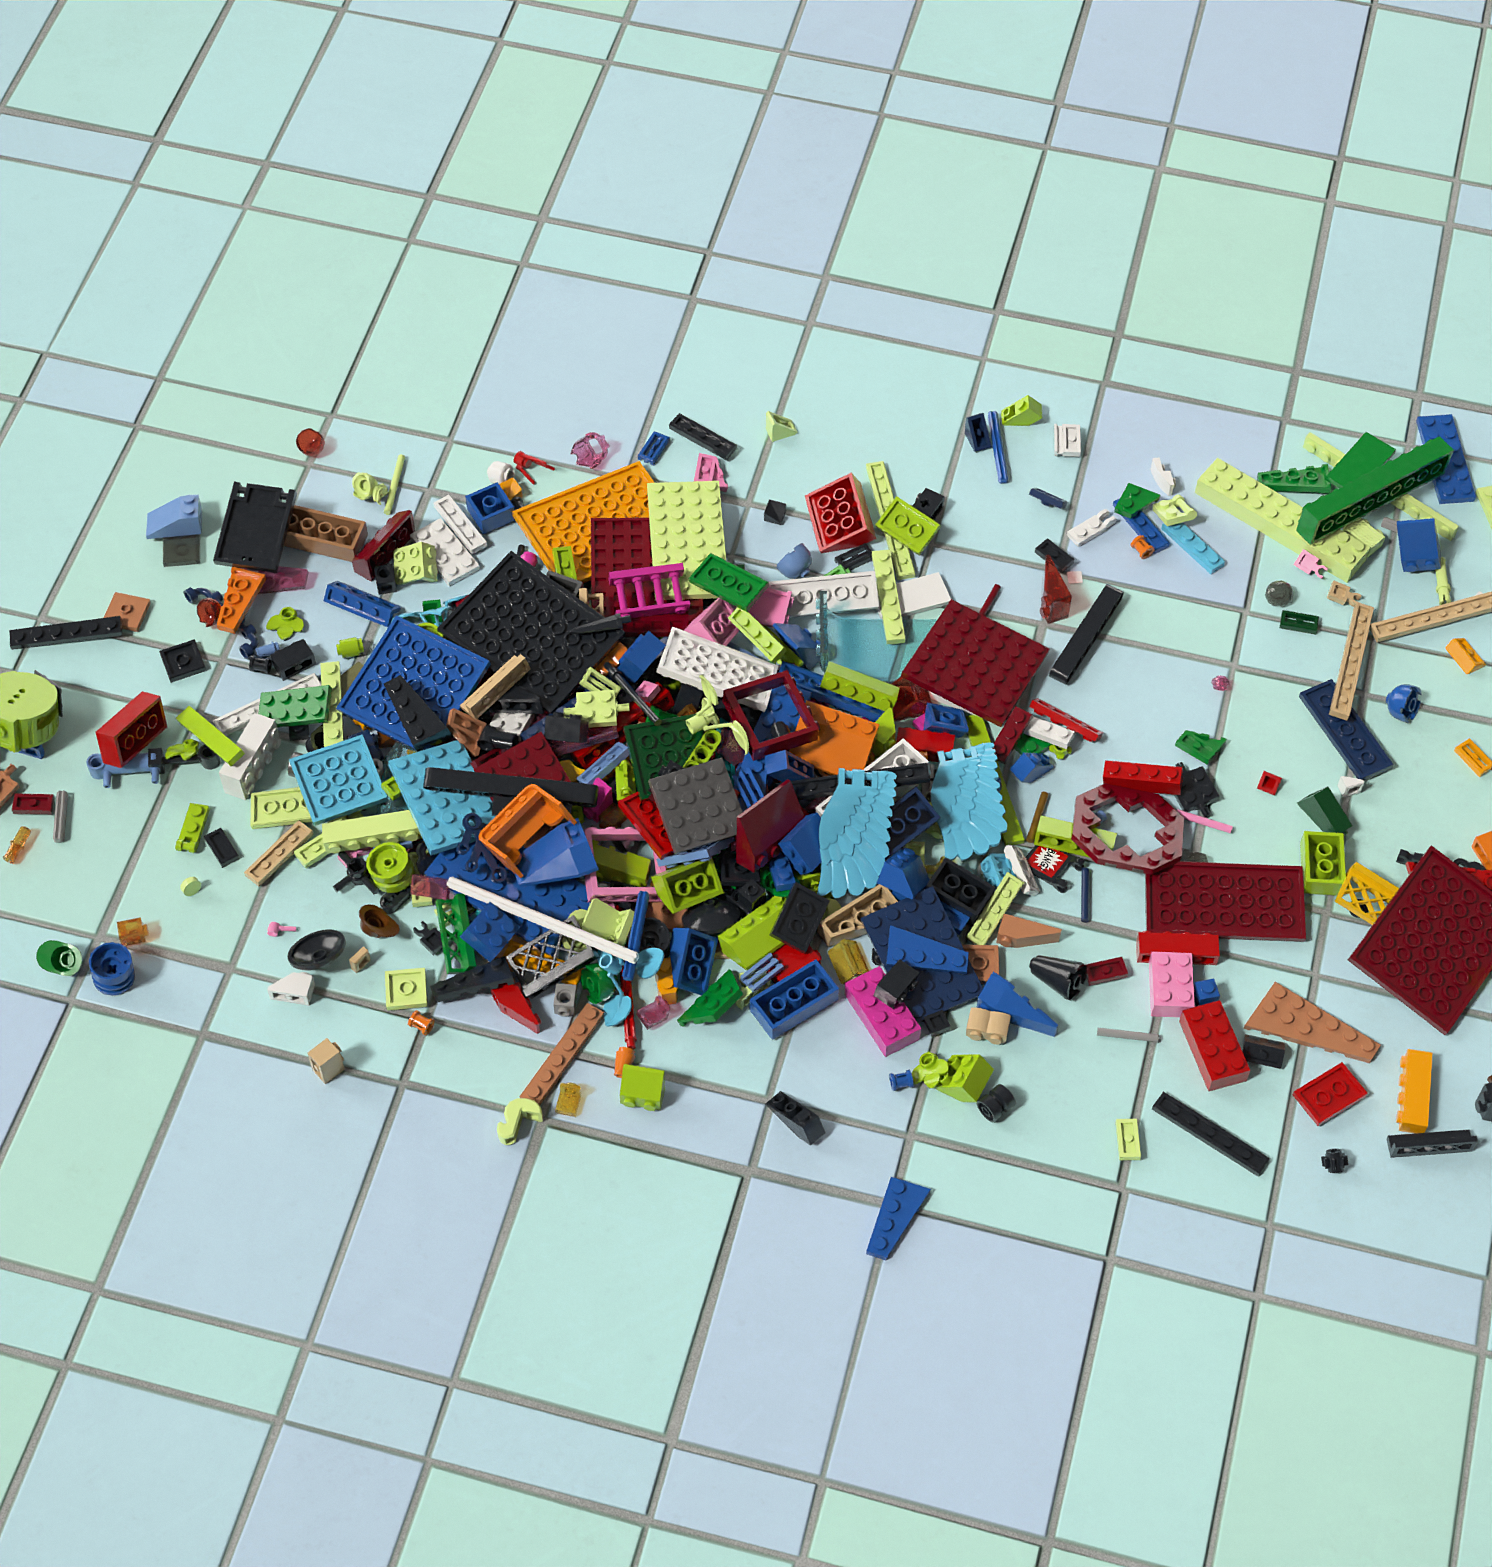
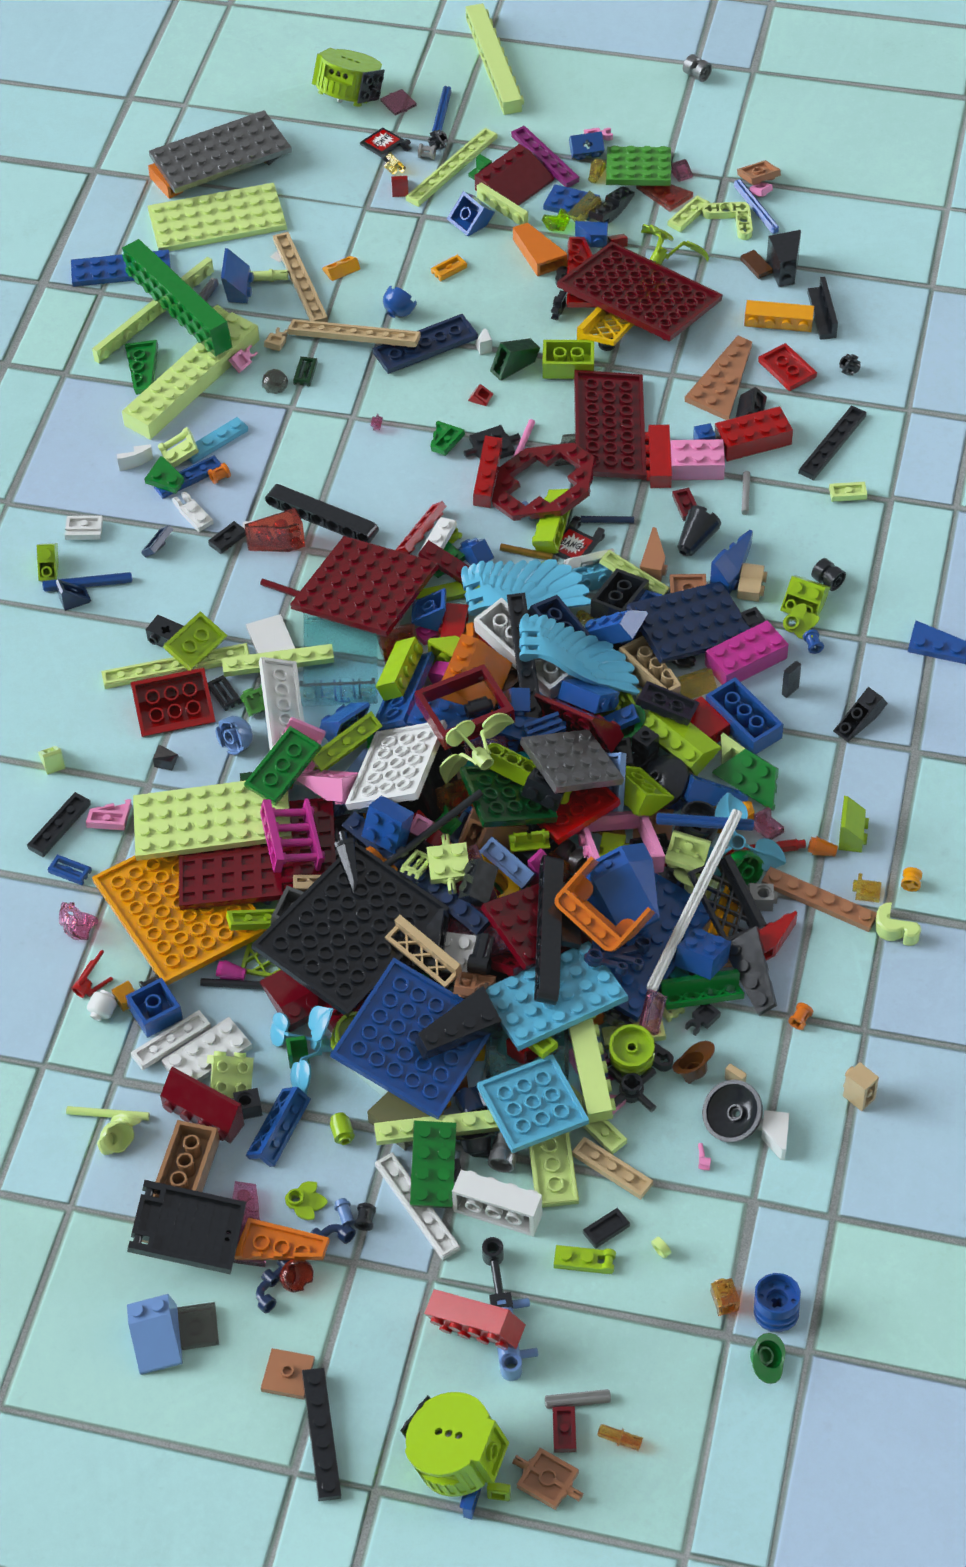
camera: 90 degrees left, 5 degrees down
black tile [159,639,206,683] -> none
lime plate [165,739,199,760] -> none
lime tile [175,706,245,766] -> none
black brick [270,638,316,681] -> none
clear red hair [296,428,325,457] -> none
yellowish green plate [385,968,427,1010] -> none
medium blue tile [740,953,784,993] -> none
black brick [873,959,919,1009] -> none
blue wing [886,925,969,974] -> none
green tile [1325,432,1396,488] -> none
none -> black tile [782,661,801,698]
none -> light orange wheel [901,867,923,892]

